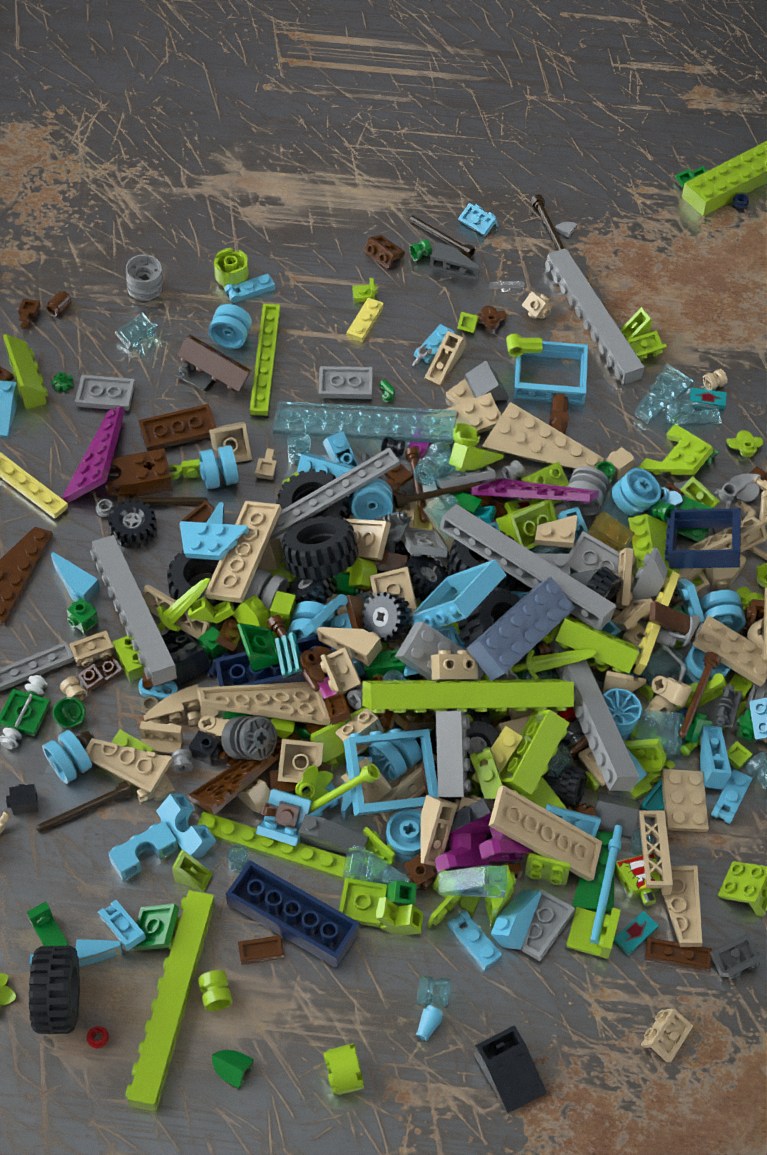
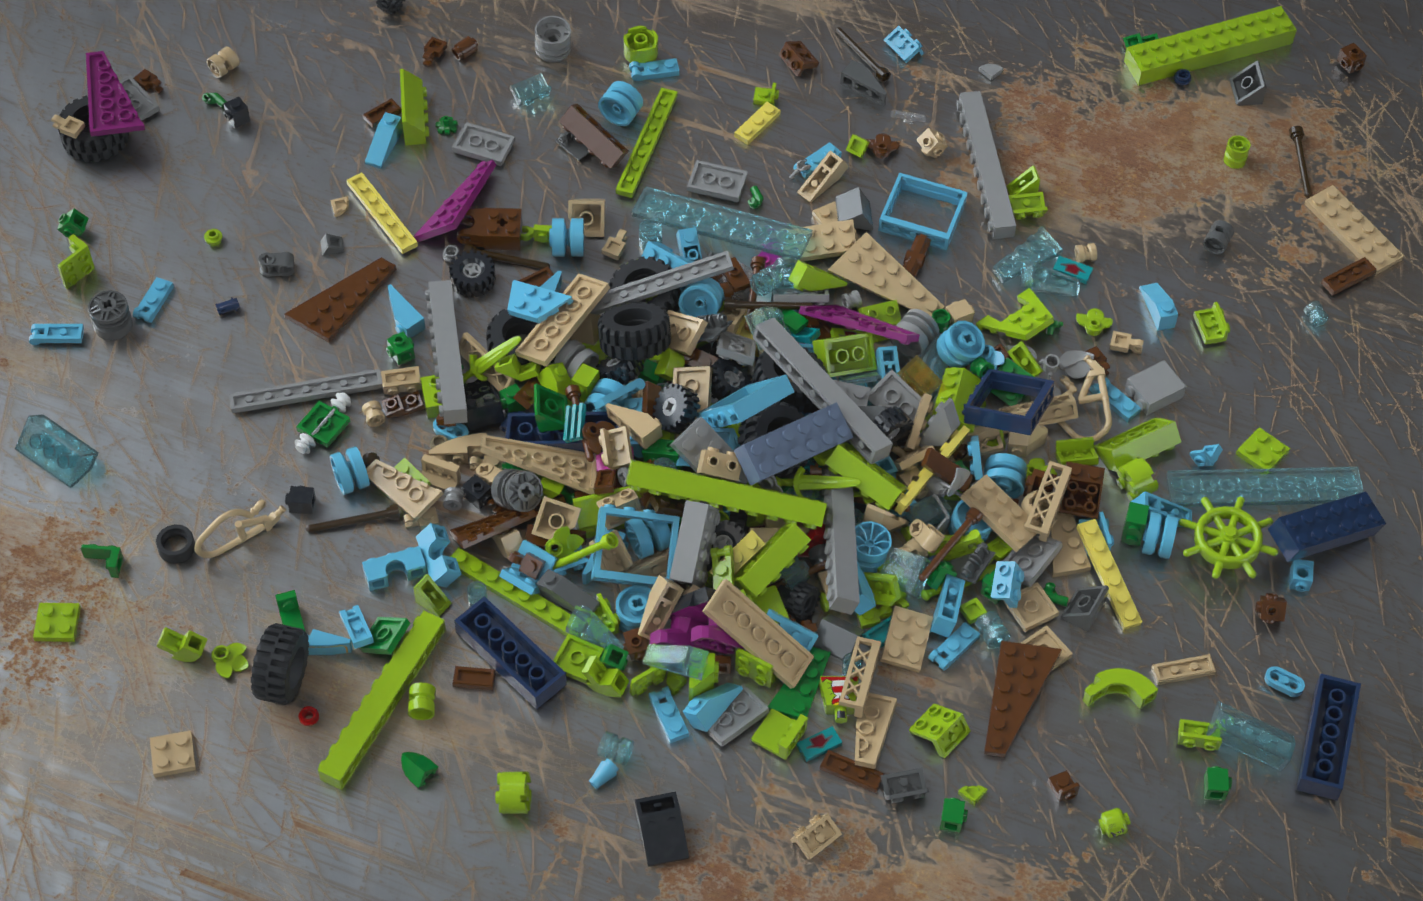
camera: 15 degrees right, 0 degrees up
green hair [53,697,86,728] -> none
reddish brown plate [138,404,217,451] -> none
black wheel [381,436,405,458] -> none
green wheel [410,239,432,261] -> none
lime hair [452,423,480,447] -> none
lime piece [506,333,543,357] -> none
dark brown piece [530,194,565,250] -> none
tan wing [535,515,578,548] -> none
medium azure bar [590,825,623,944] -> none

